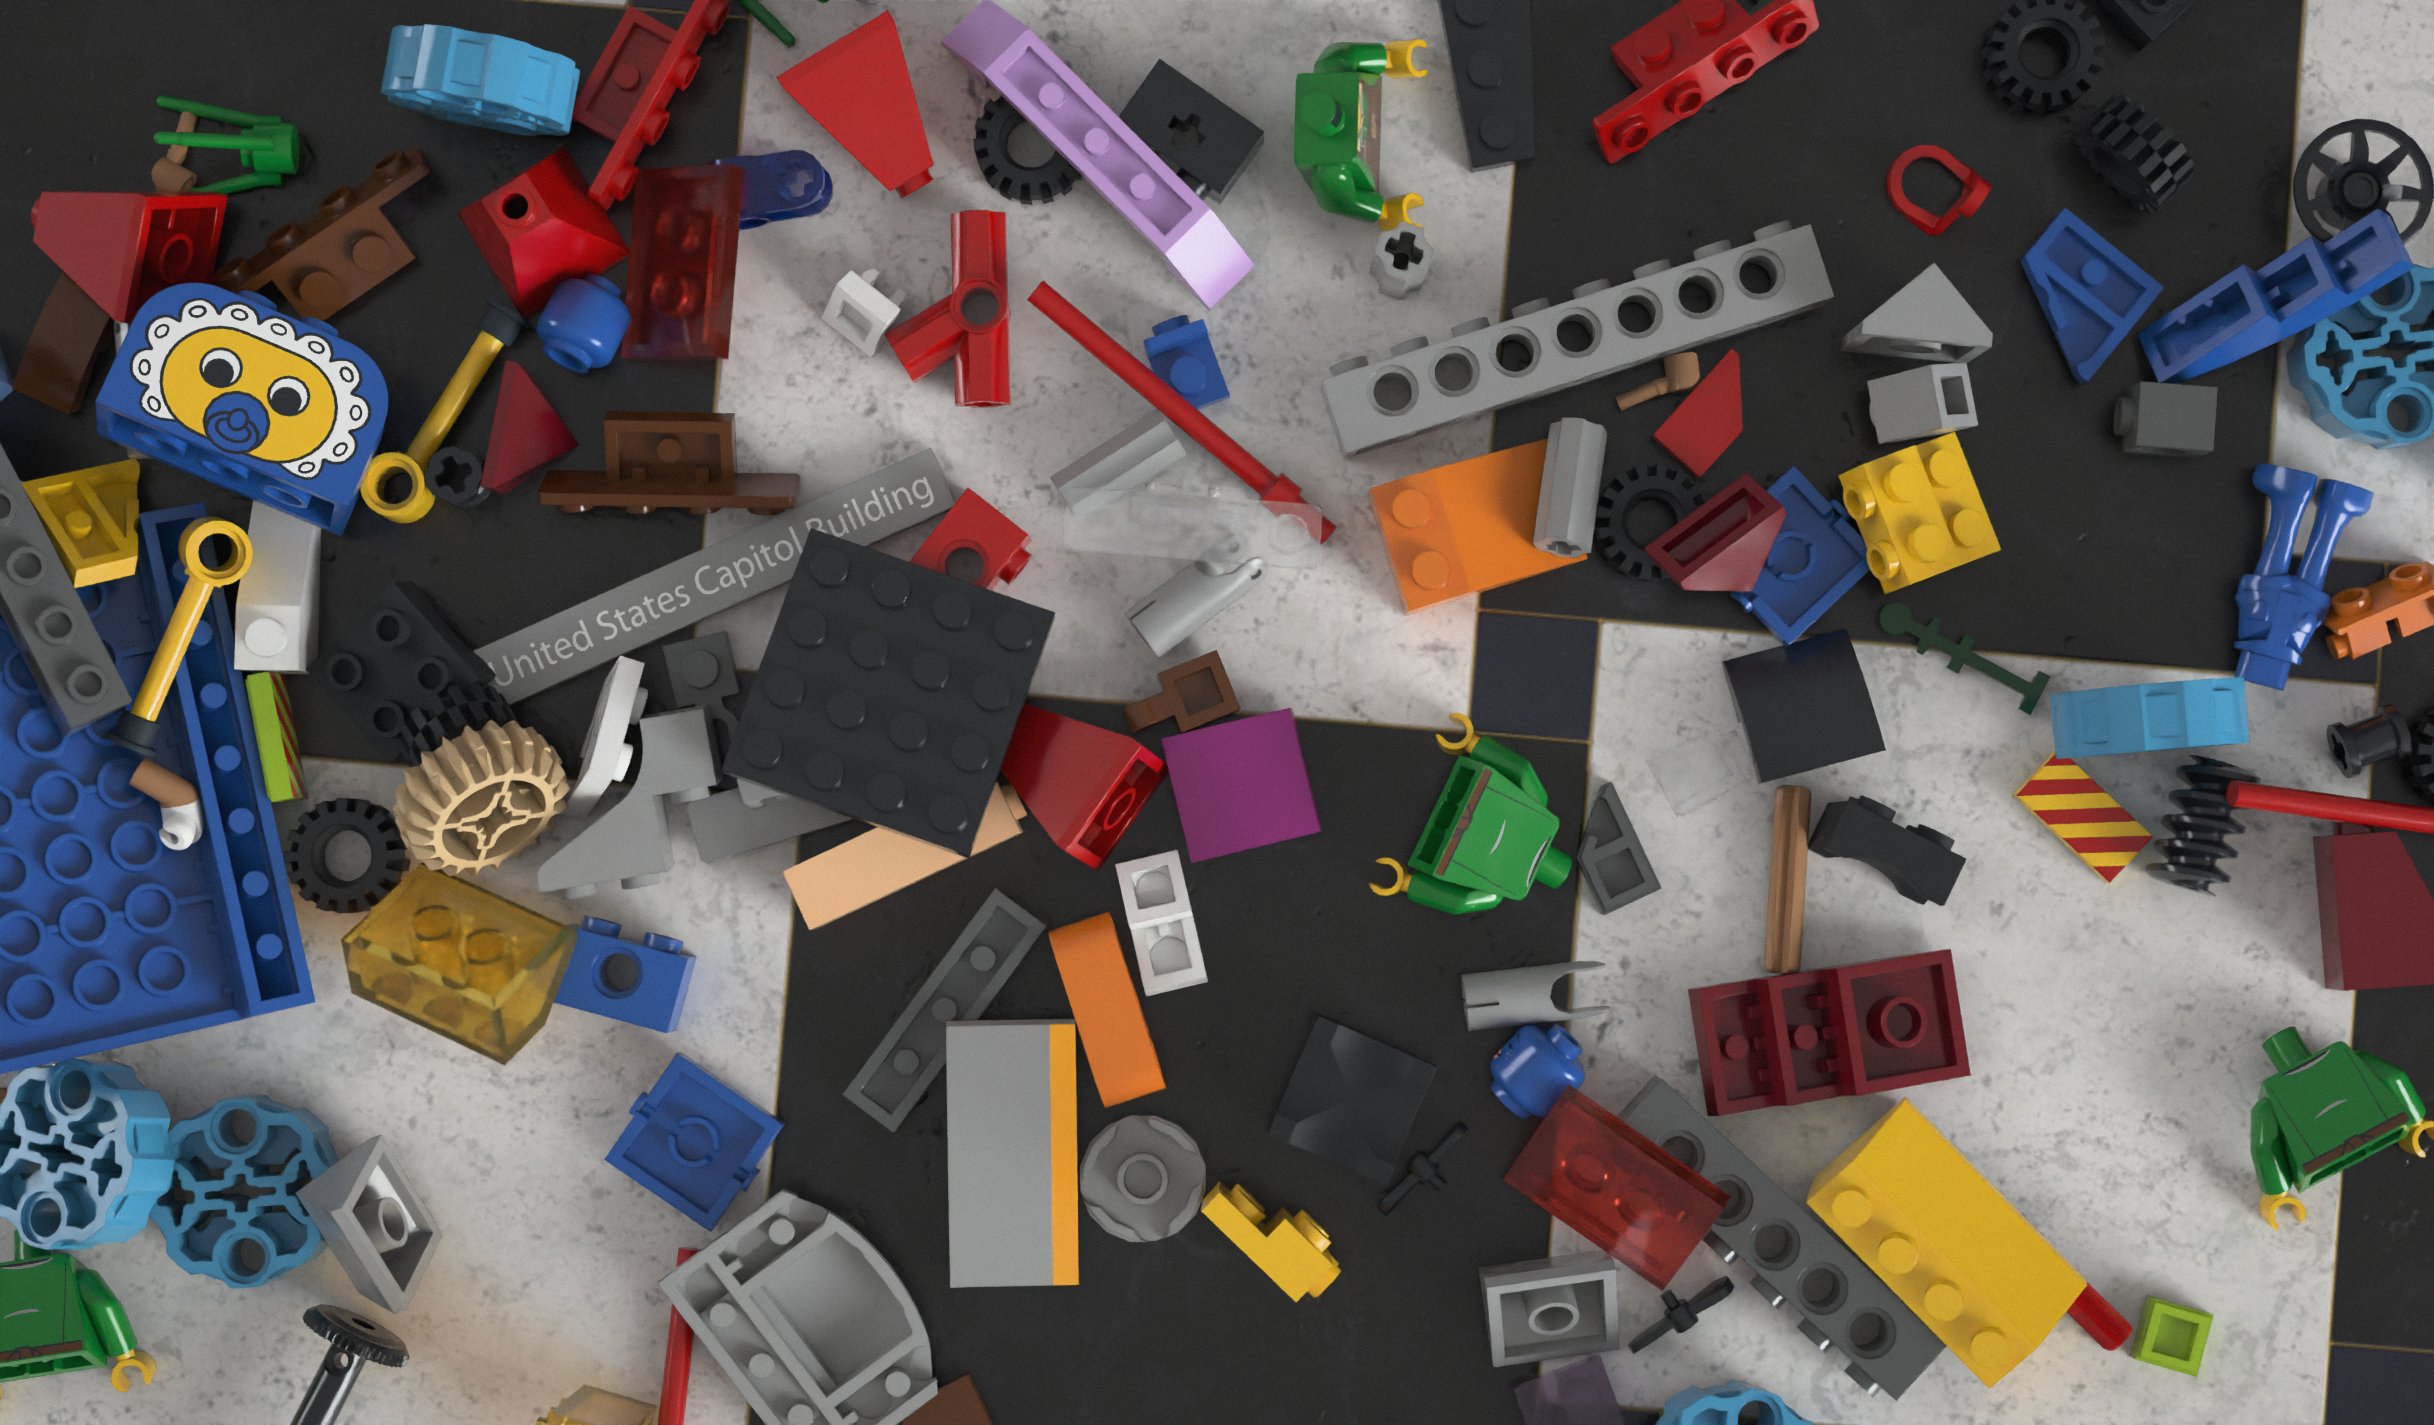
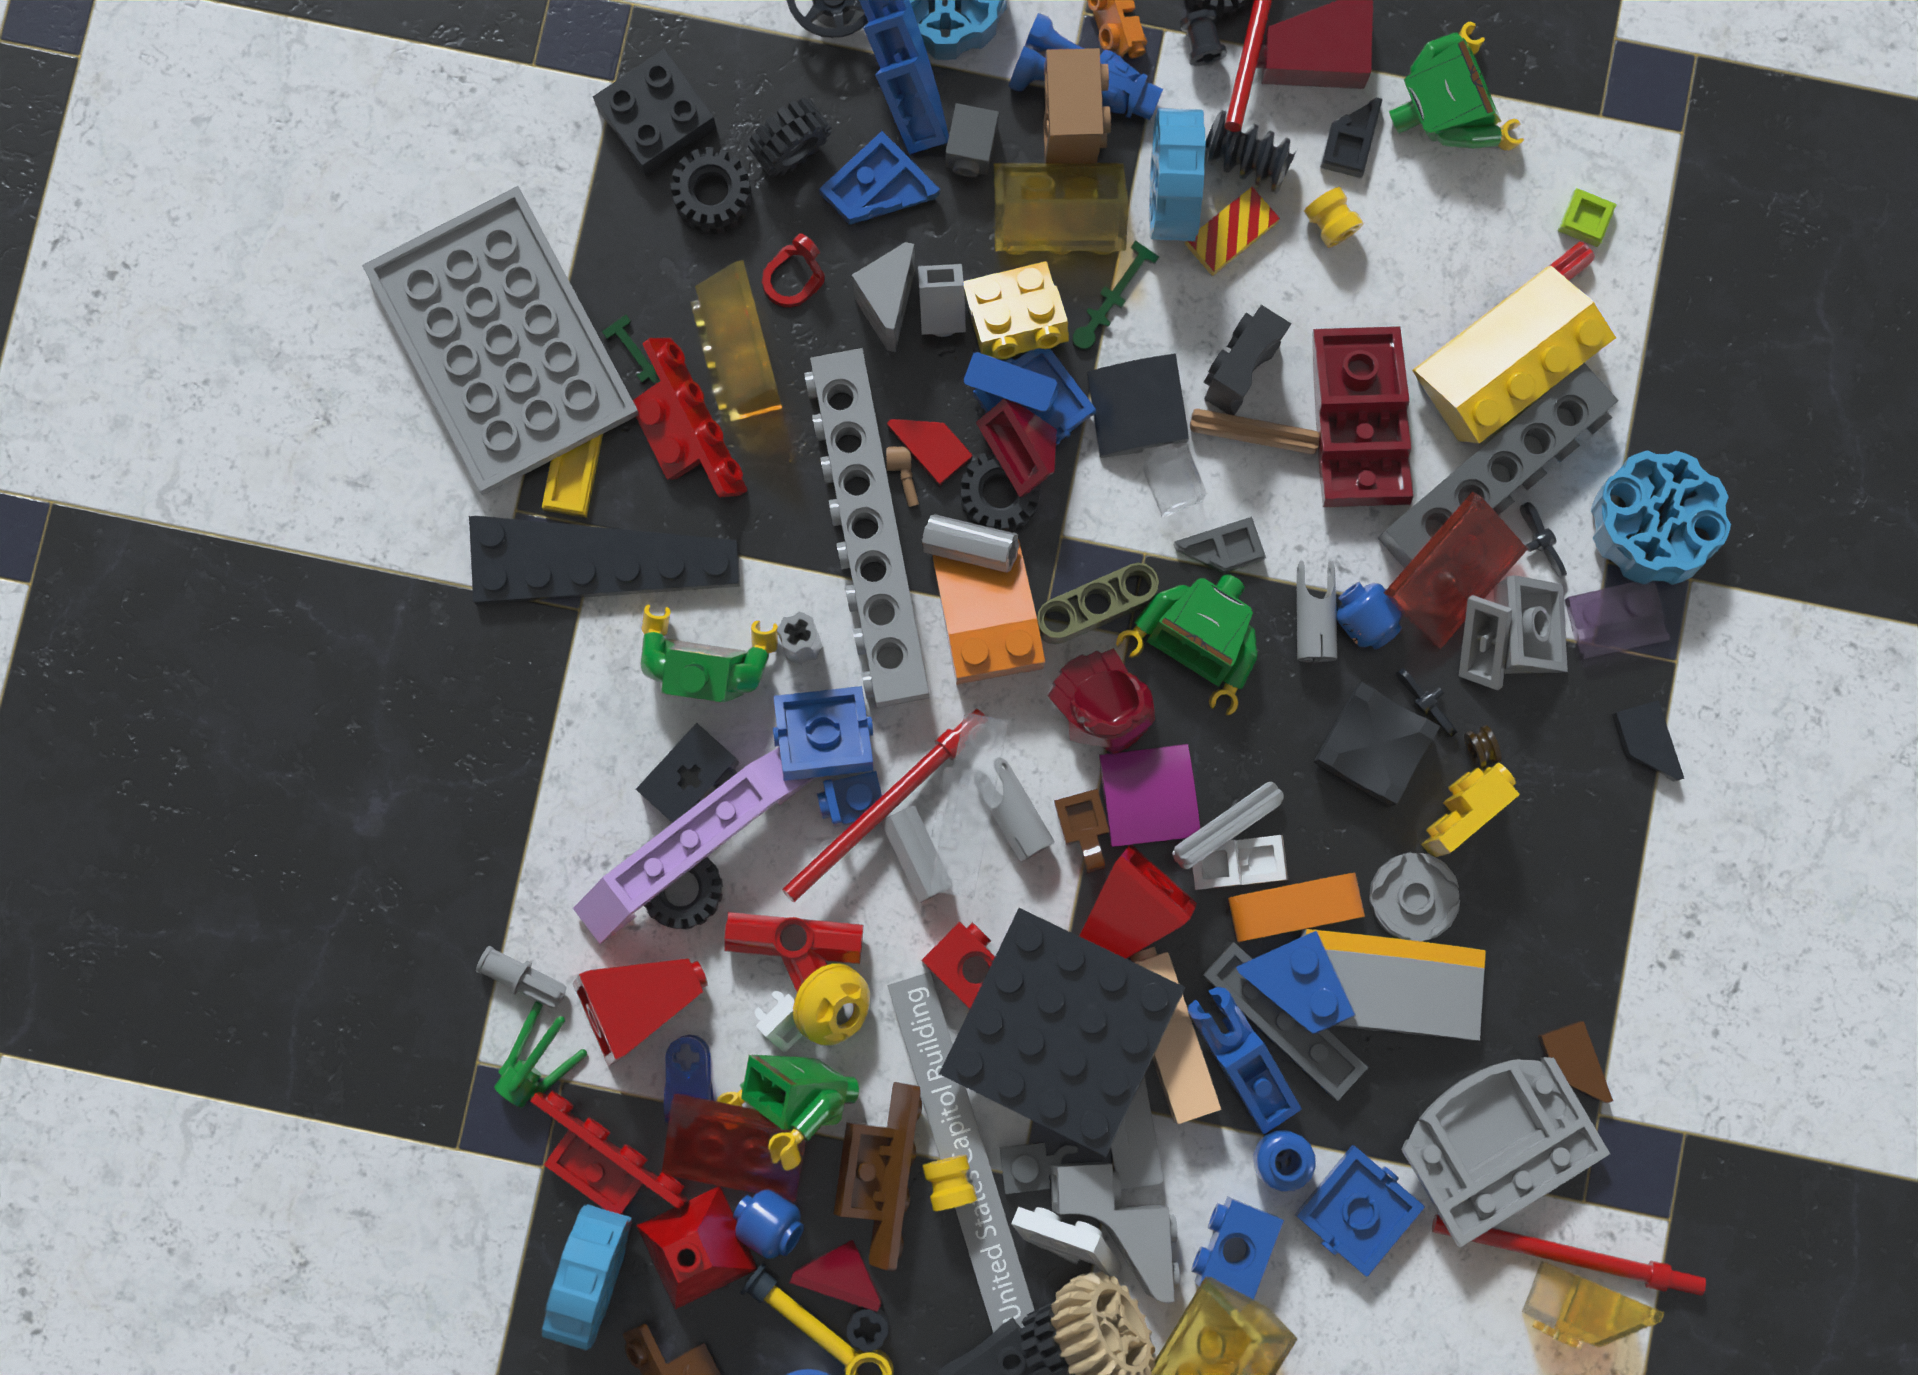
camera: 90 degrees left, 5 degrees down
none -> clear yellow slope [691,260,782,422]
none -> green torso [716,1055,859,1170]
none -> plate [773,686,873,781]
none -> yellow piece [793,964,870,1046]
none -> yellow wheel [923,1154,977,1211]
none -> blue slope [964,352,1060,412]
none -> clear yellow slope [994,163,1129,255]
none -> olive beam [1037,563,1159,645]
none -> medium nougat brick [1043,48,1111,165]
none -> dark red hair [1047,648,1155,754]
none -> light grey axle [1172,782,1284,869]
none -> blue plate [1188,987,1302,1134]
none -> blue wing [1236,931,1356,1034]
none -> blue head [1253,1130,1316,1192]
none -> yellow wheel [1304,187,1364,248]
none -> black tile [1320,97,1383,178]
none -> light grey slope [1459,595,1512,690]
none -> dark brown bush [1464,725,1502,770]

